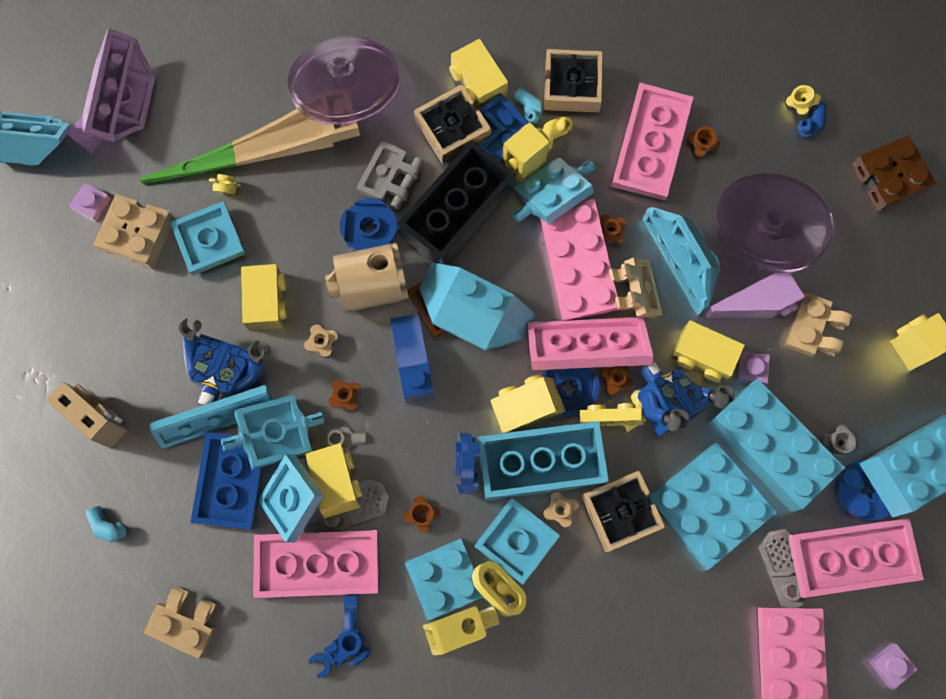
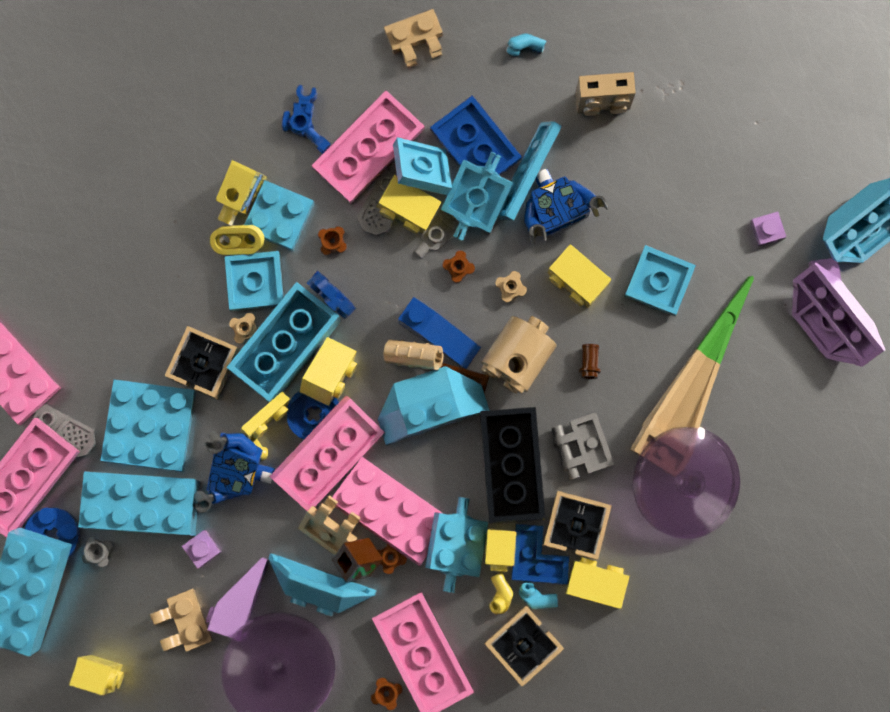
camera: 140 degrees right, 5 degrees up
tan piece [93,194,175,270] -> none
light yellow plate [209,174,242,195] -> none
blue plate [340,198,398,251] -> none
dark orange plate [600,366,634,395] -> none
light yellow brick [671,320,745,383] -> none
none -> reddish brown brick [332,538,383,582]
none -> tan axle [383,339,444,370]
none -> reddish brown pin [579,344,601,379]

